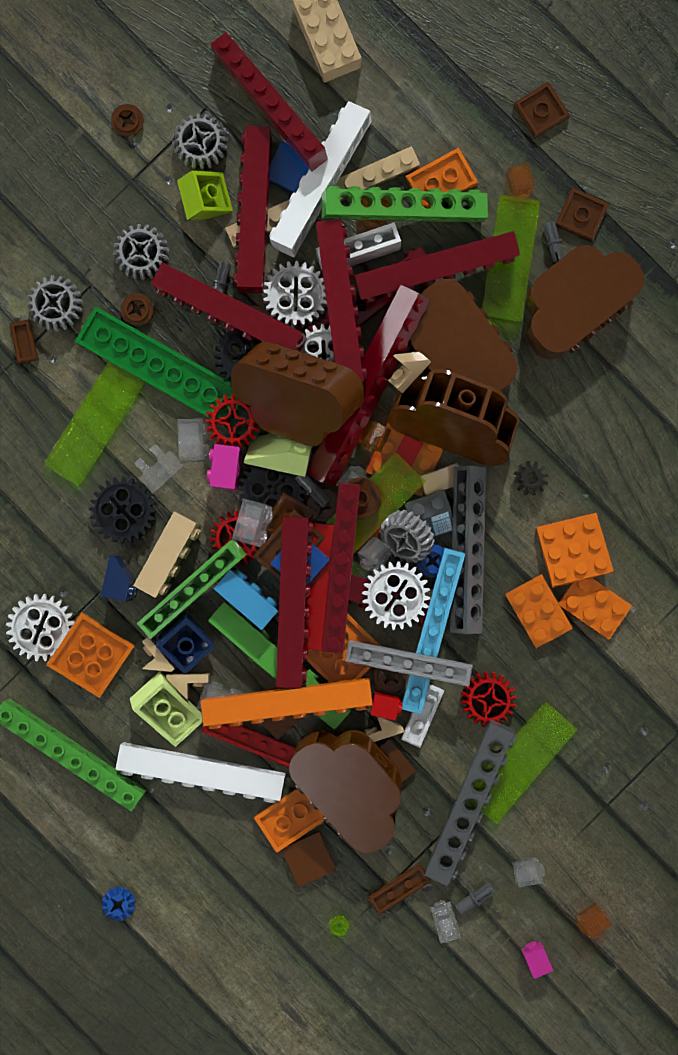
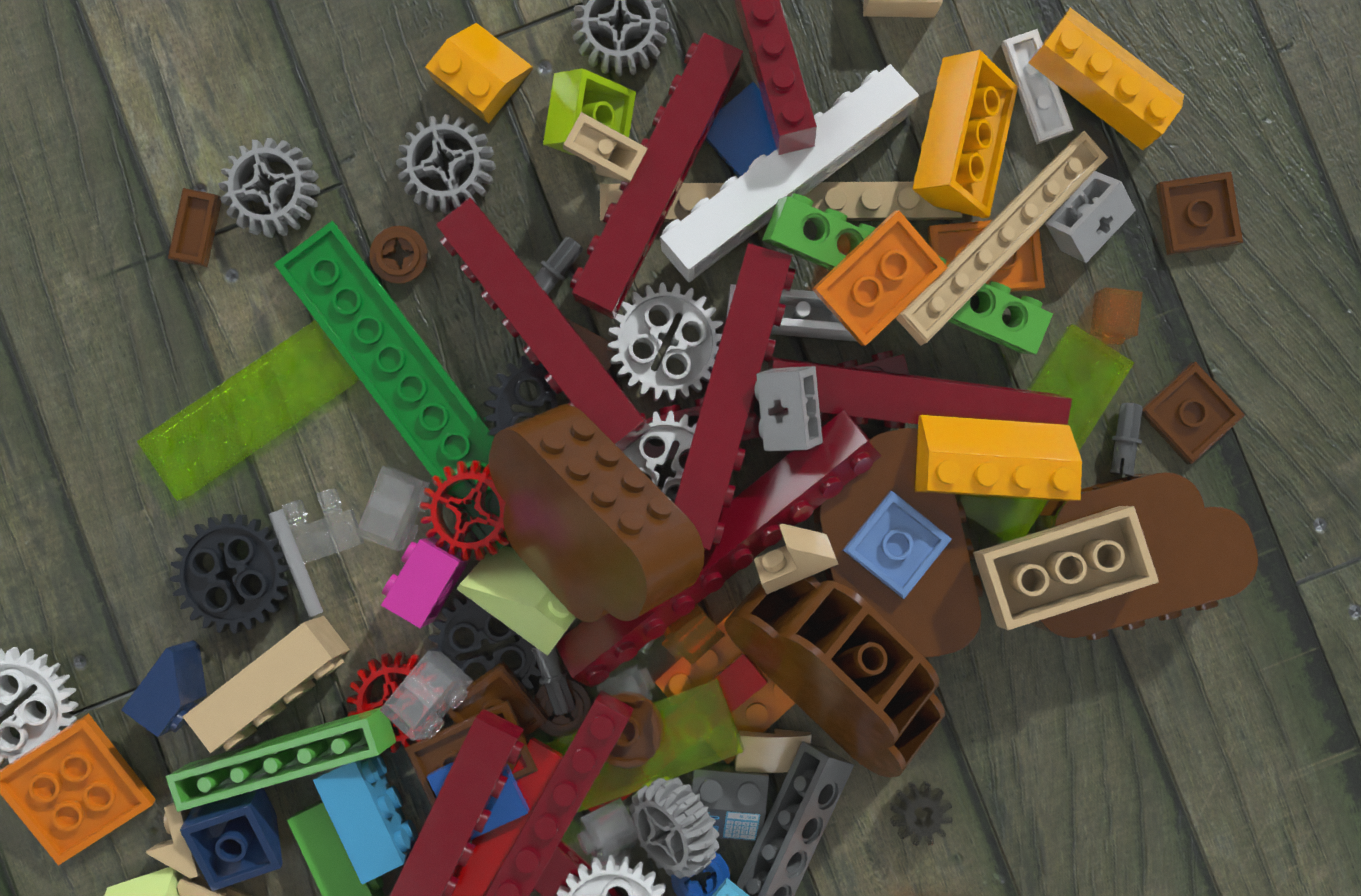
camera: 25 degrees right, 0 degrees up
none -> light grey bar [268,509,323,617]
none -> light orange slope [425,23,533,124]
none -> tan slope [563,112,648,182]
none -> light grey brick [755,366,823,451]
none -> orange plate [812,210,948,346]
none -> medium blue tile [843,491,952,599]
none -> tan tile [896,131,1108,346]
none -> light orange slope [912,50,1018,218]
none -> light orange slope [915,415,1082,501]
none -> tan brick [973,506,1159,630]
none -> white tile [1001,29,1074,144]
none -> light orange slope [1028,7,1185,150]
none -> light grey brick [1045,171,1136,263]

